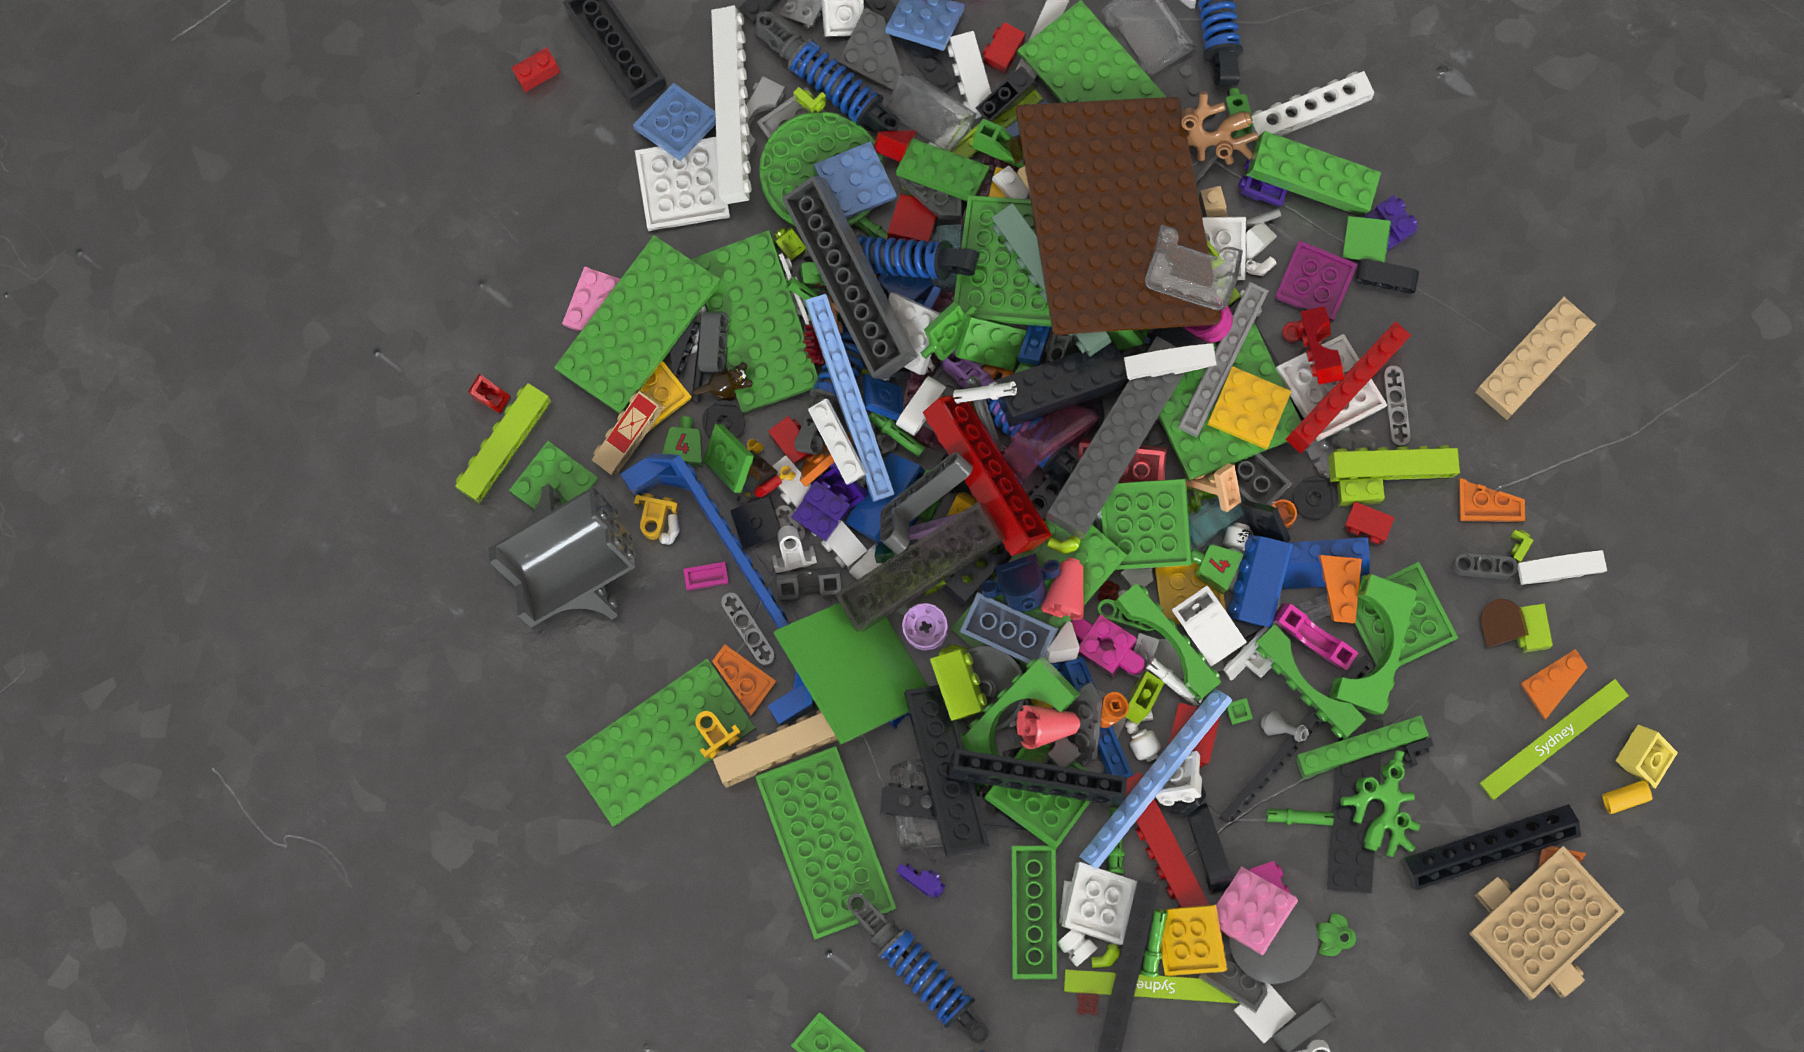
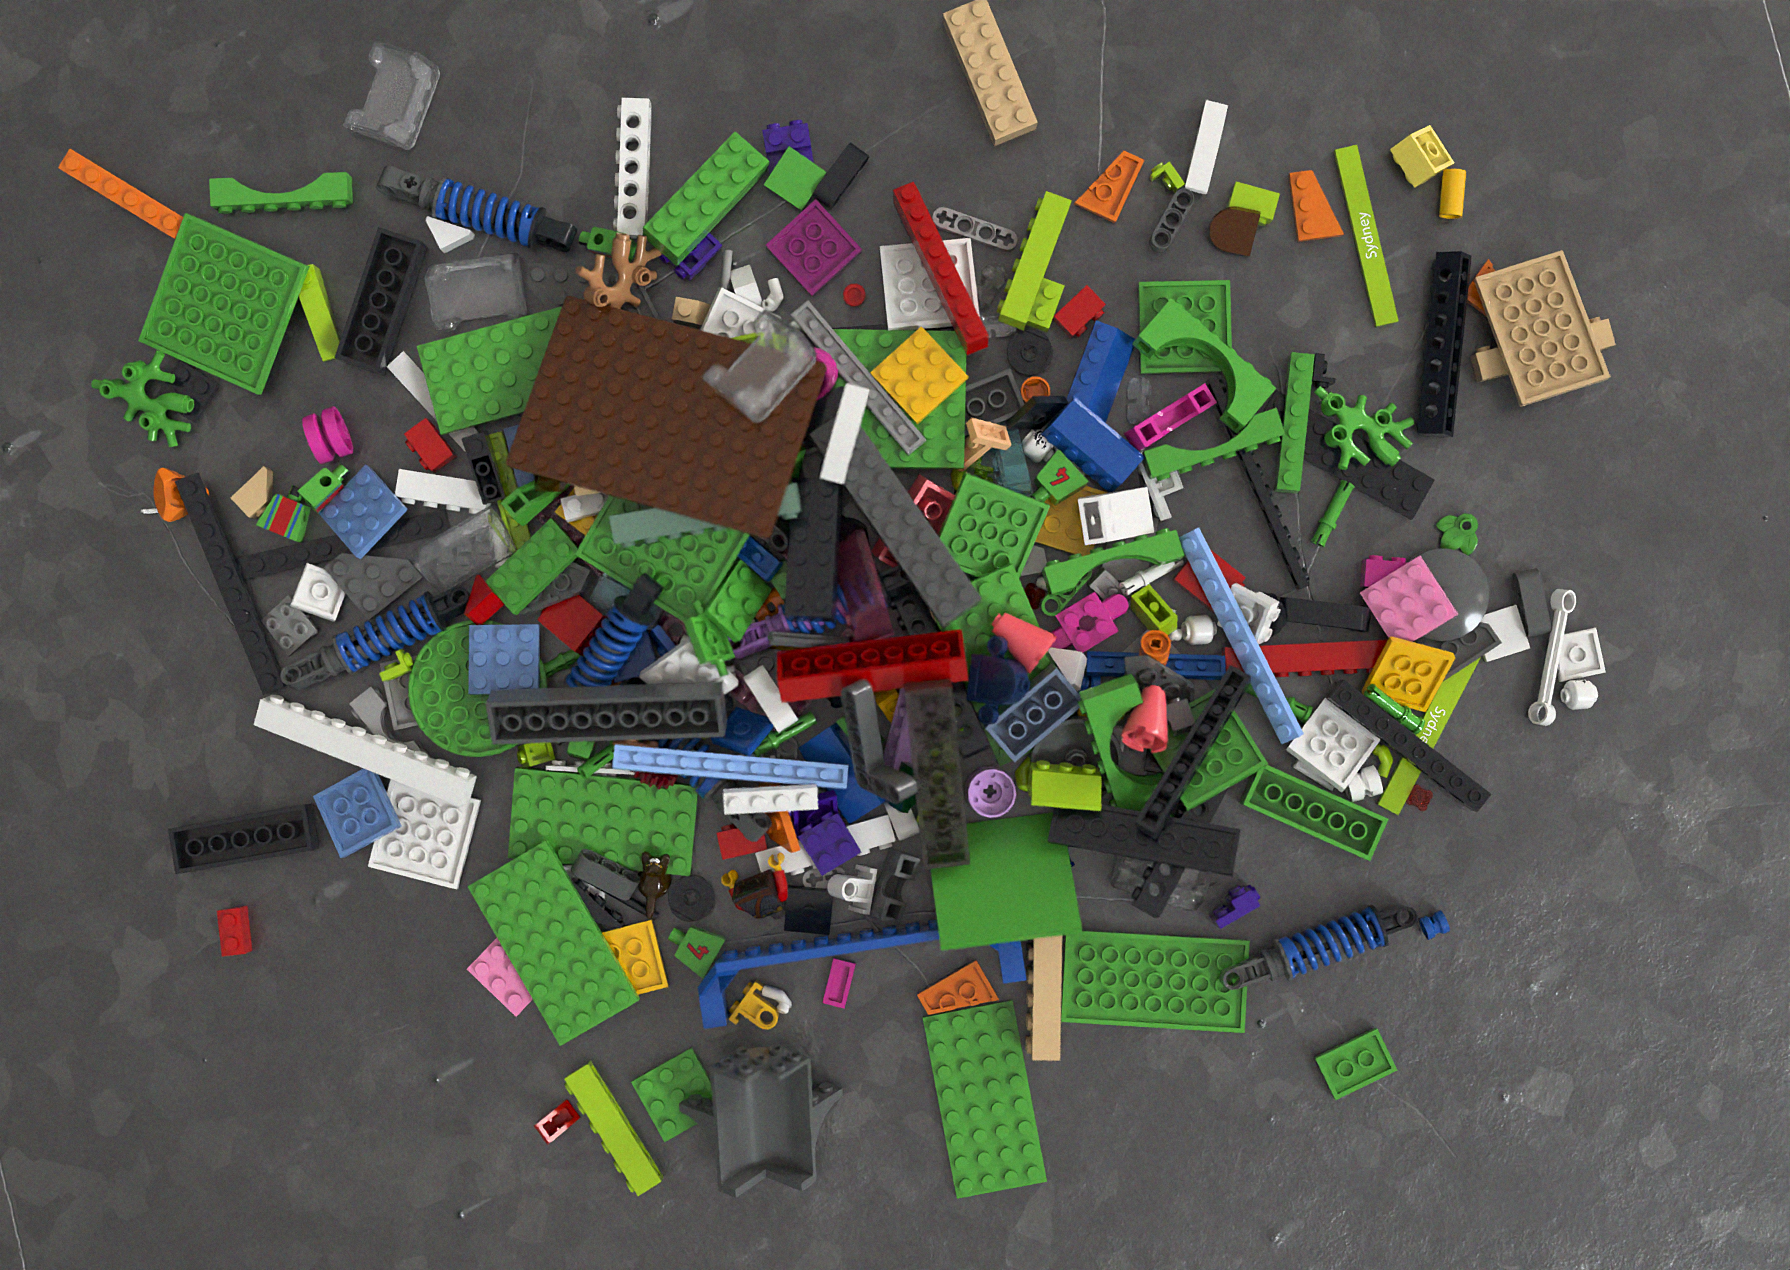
camera: 75 degrees left, 10 degrees up
tan brick [592,391,665,476] -> none
yellow pin [696,711,742,759] -> none
bright green plate [703,424,754,493] -> none
light grey beam [721,593,775,666] -> none
white pin [953,381,1017,403] -> none
lime arm [1047,535,1080,554] -> none
bright green plate [1226,698,1253,725] -> none
light grey piece [1261,711,1308,742] -> none
red arch [1298,306,1344,385] -> none
orange wing [1318,555,1362,623] -> none

